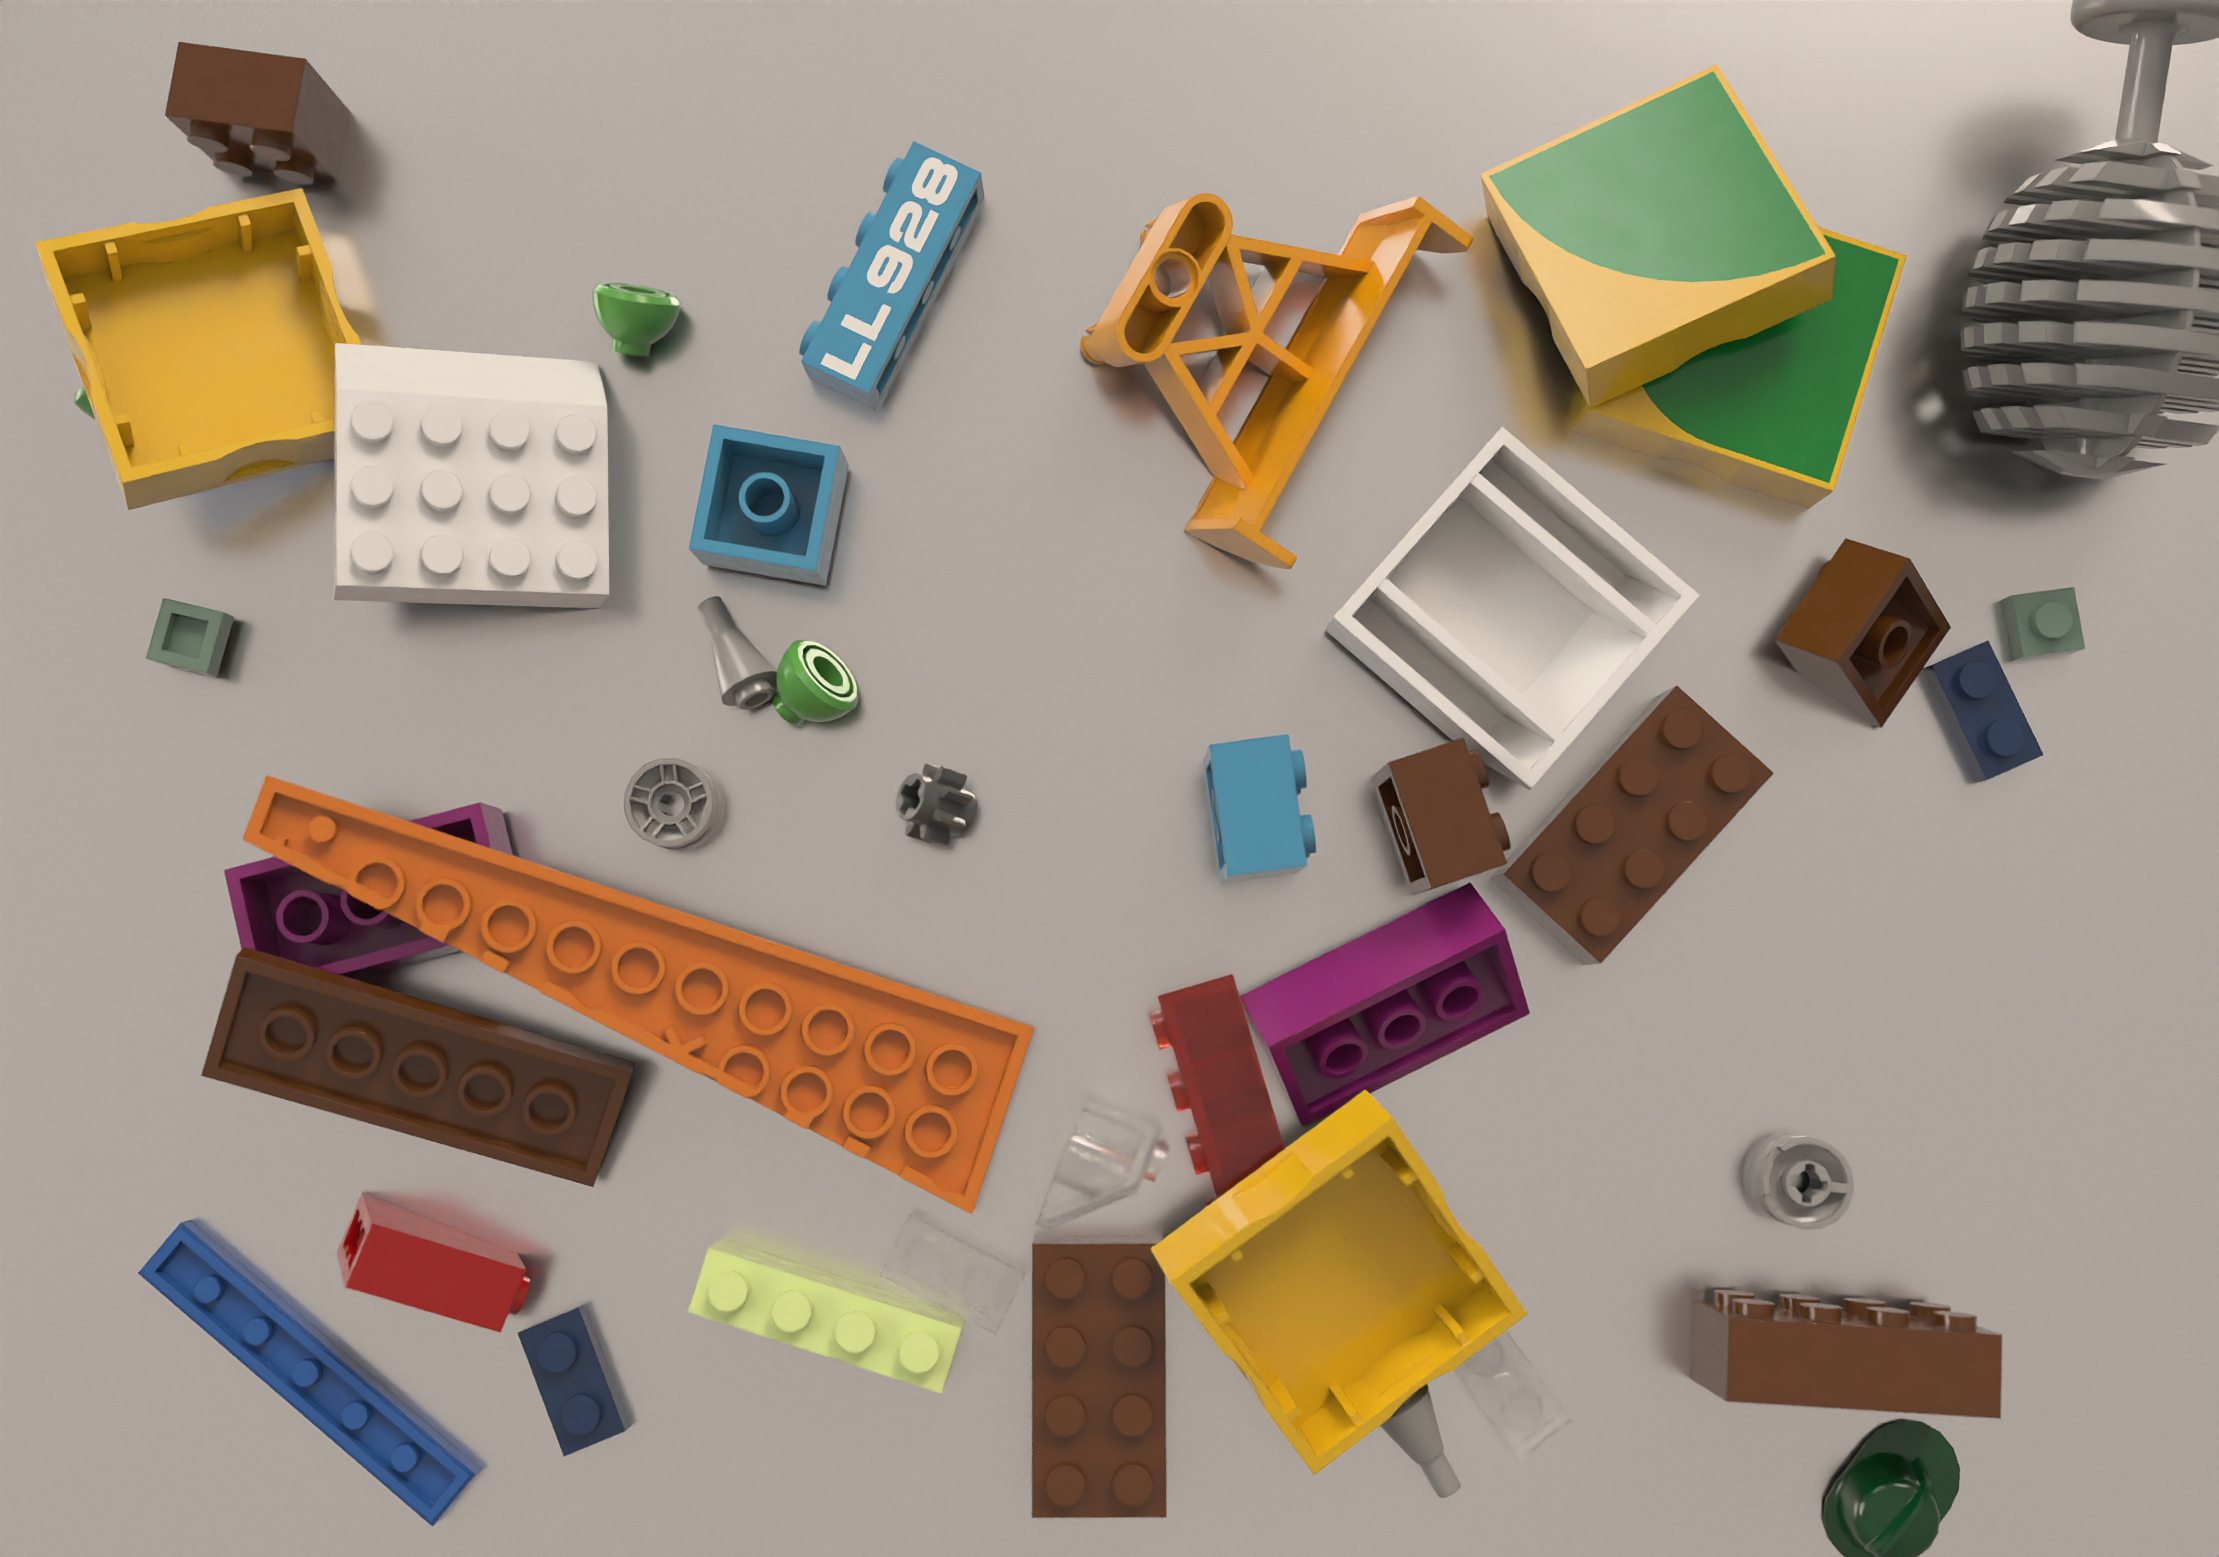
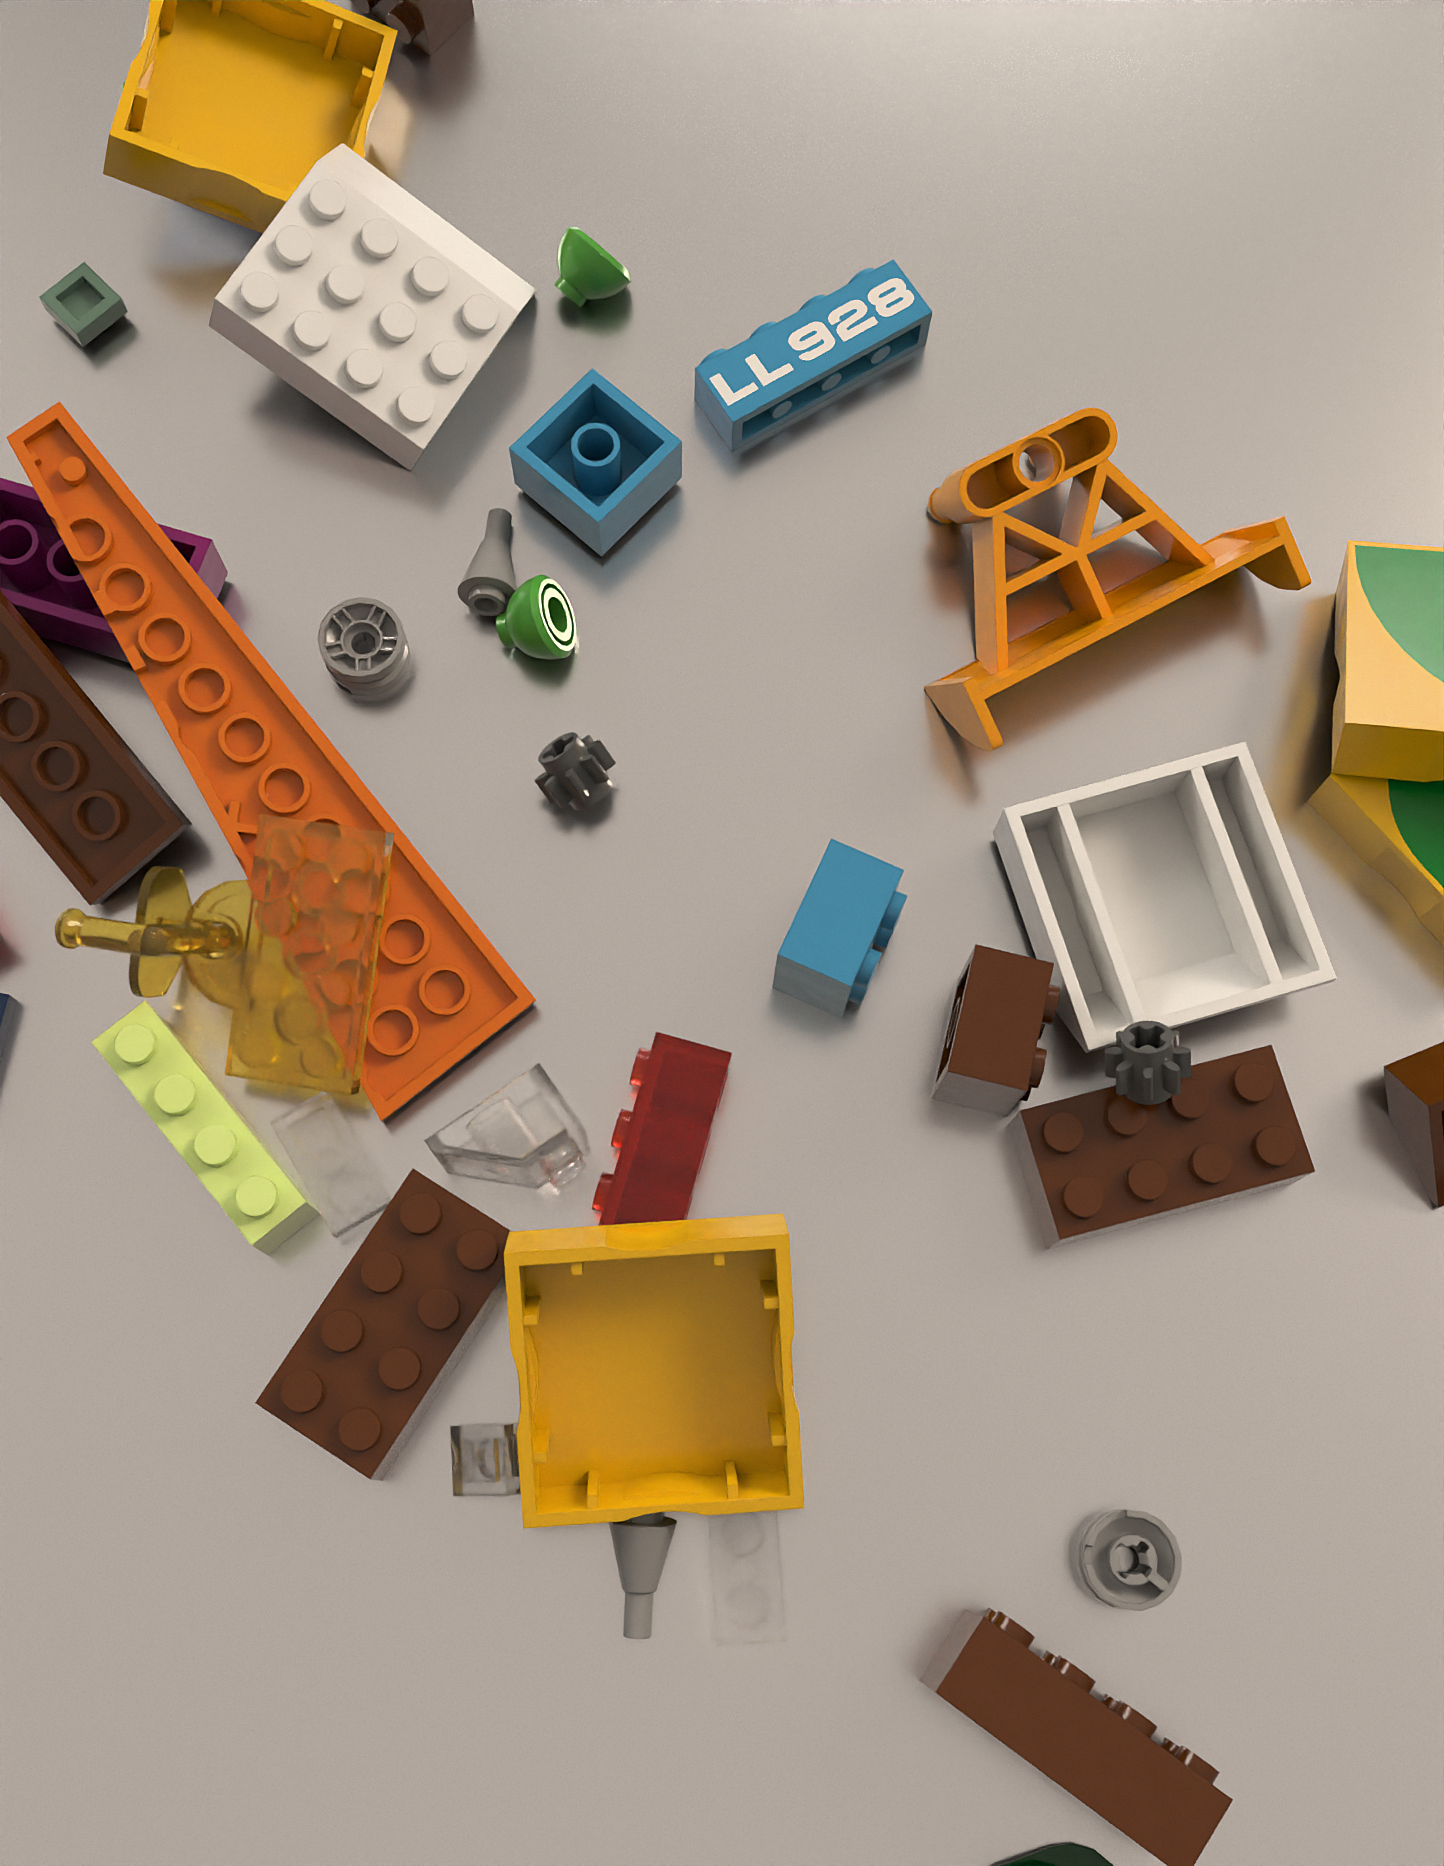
camera: 30 degrees right, 10 degrees down
magenta slope [1240,882,1530,1127] -> none
none -> clear yellow plate [55,814,394,1096]
none -> clear plate [450,1422,521,1496]
none -> dark grey gear [1105,1021,1191,1105]

